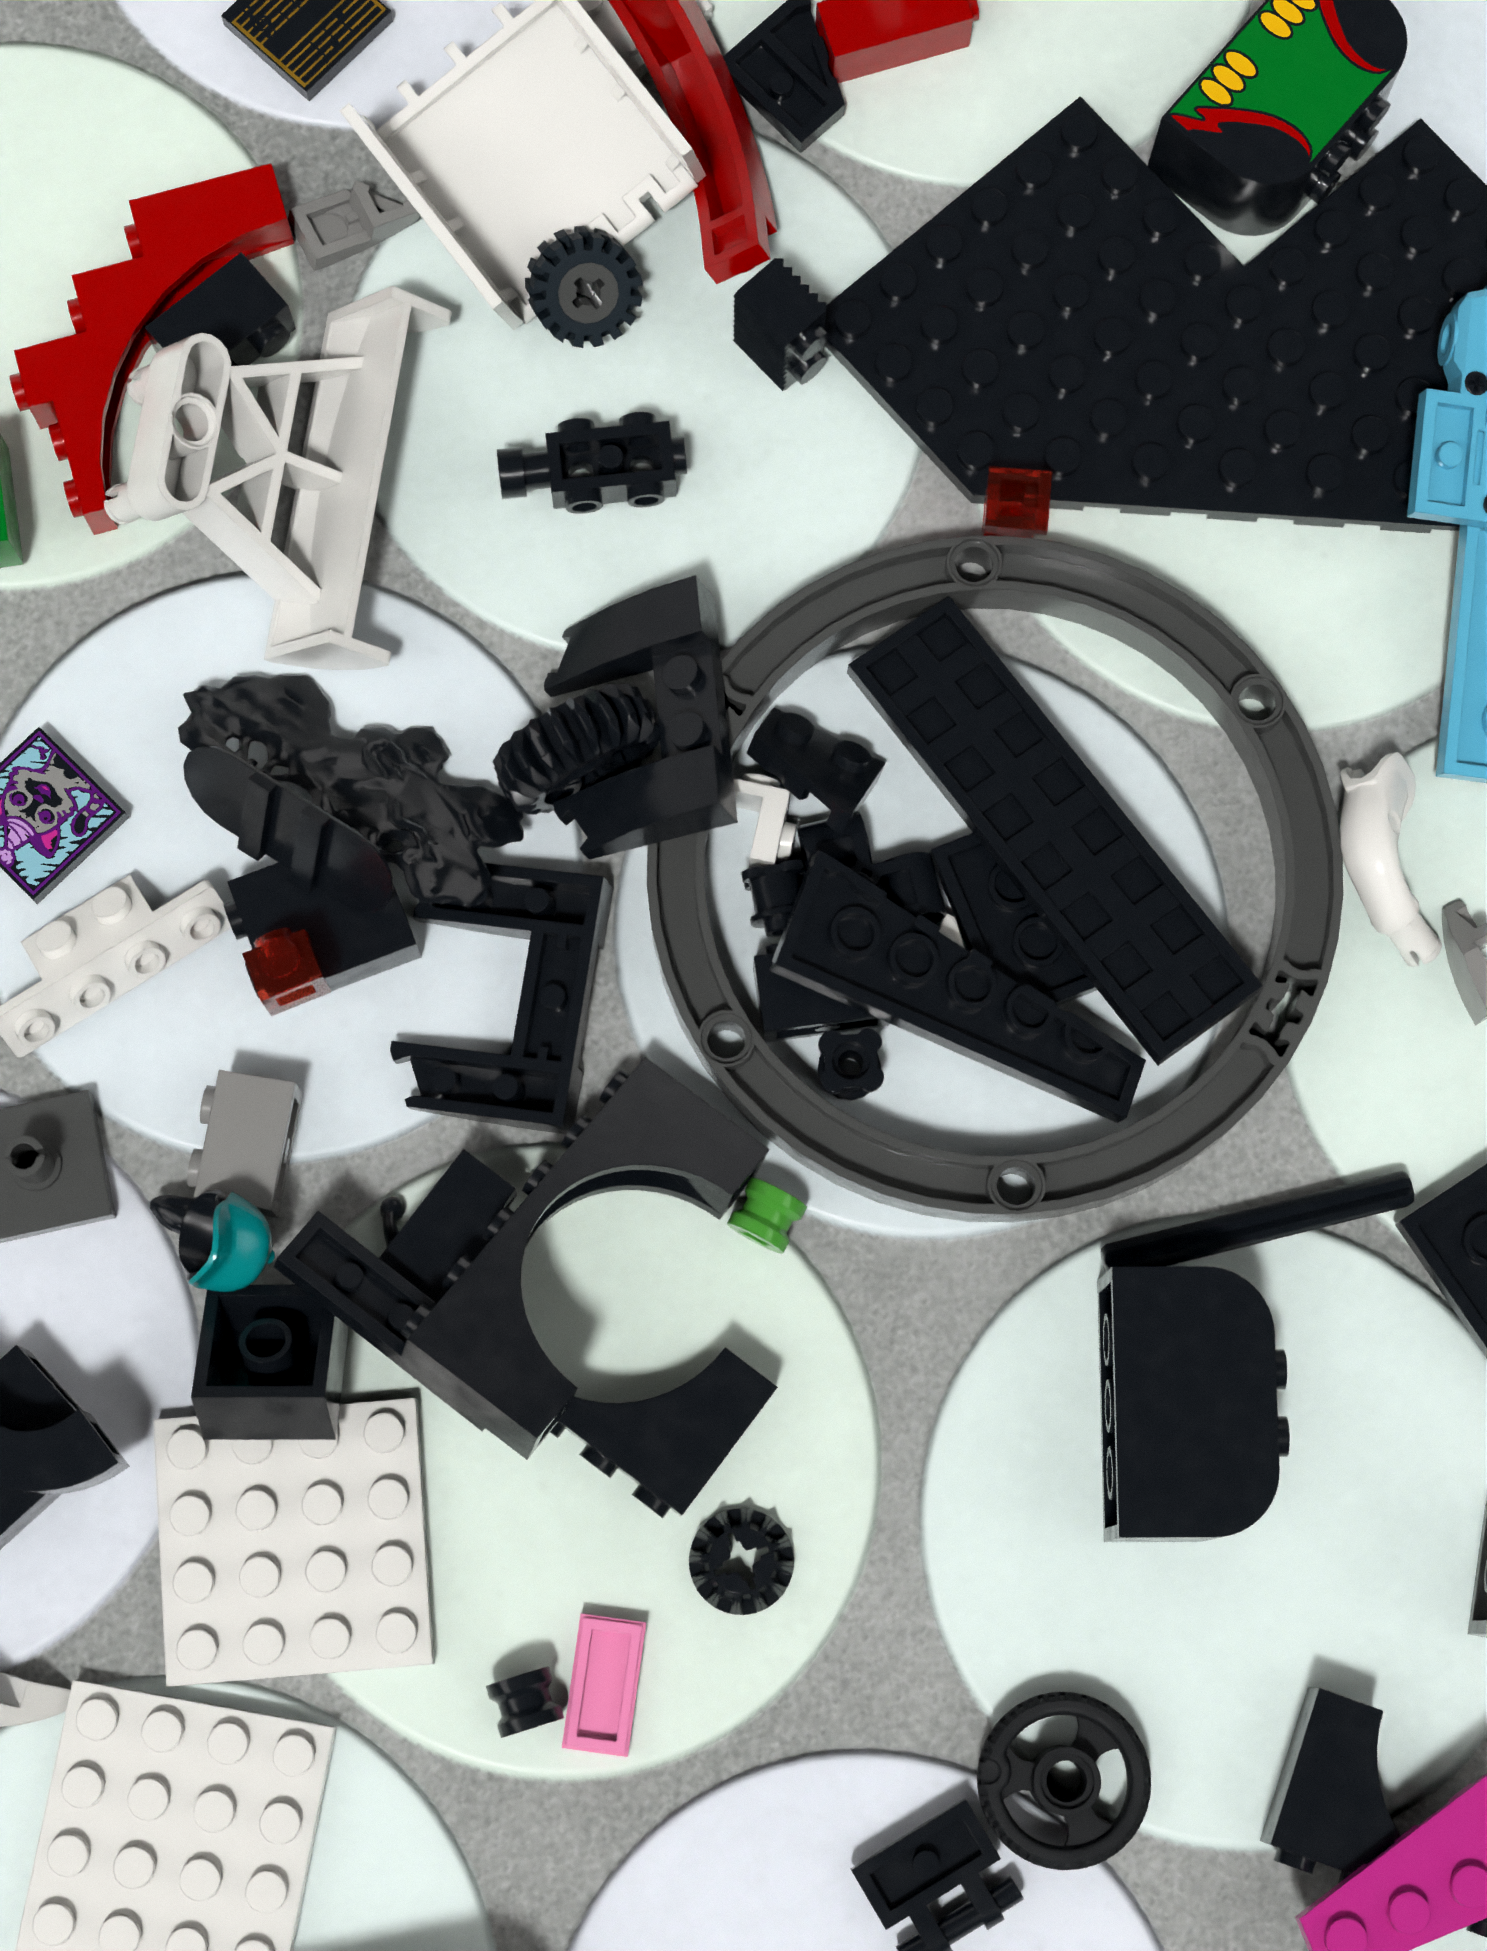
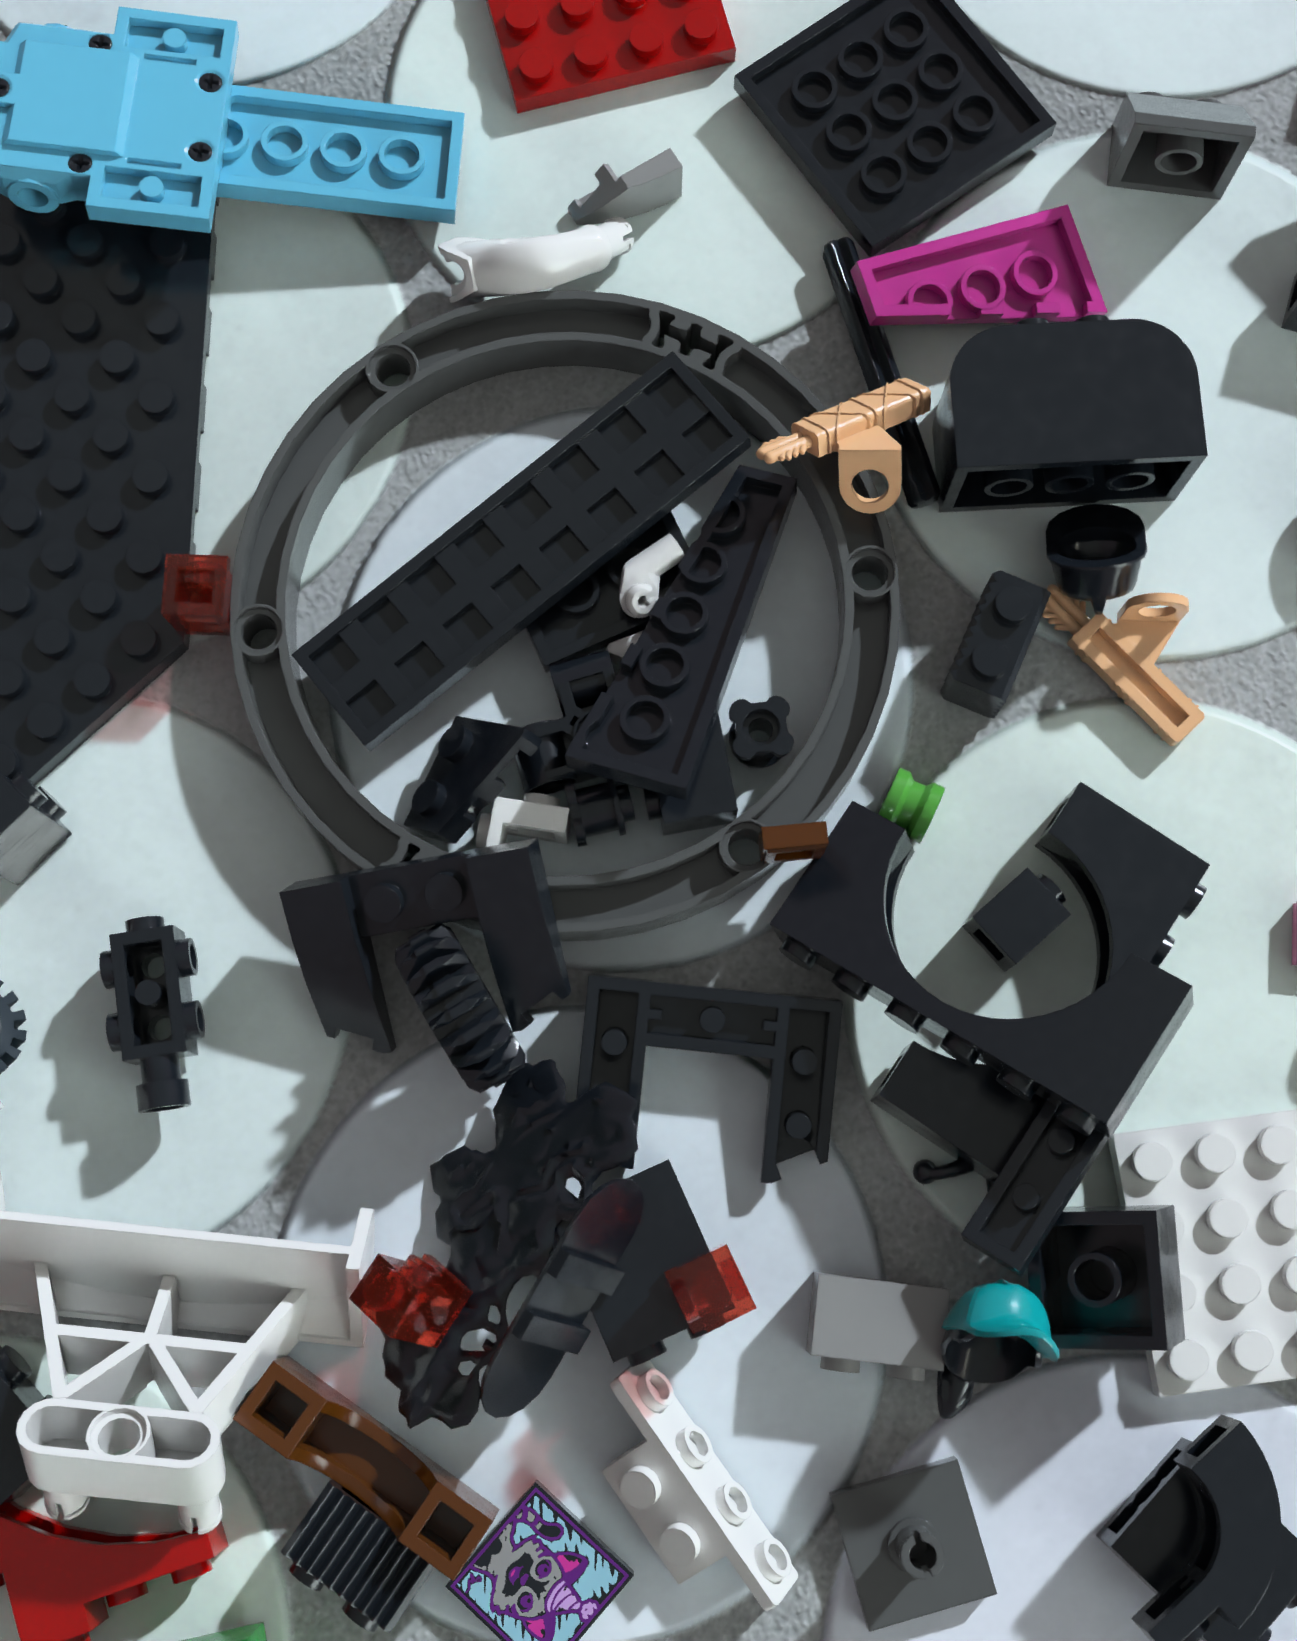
camera: 90 degrees left, 0 degrees up
black gear [689,1508,794,1615] -> none
none -> reddish brown arch [233,1355,500,1581]
none -> black brick [281,1479,434,1633]
none -> clear red brick [349,1253,473,1348]
none -> white arm [619,533,685,618]
none -> light nougat piece [756,378,931,514]
none -> reddish brown tile [758,821,829,863]
none -> dark pink wing [850,204,1107,326]
none -> black brick [940,570,1051,719]
none -> black brick [962,867,1071,972]
none -> light nougat piece [1042,584,1204,746]
none -> black piece [1045,504,1147,615]

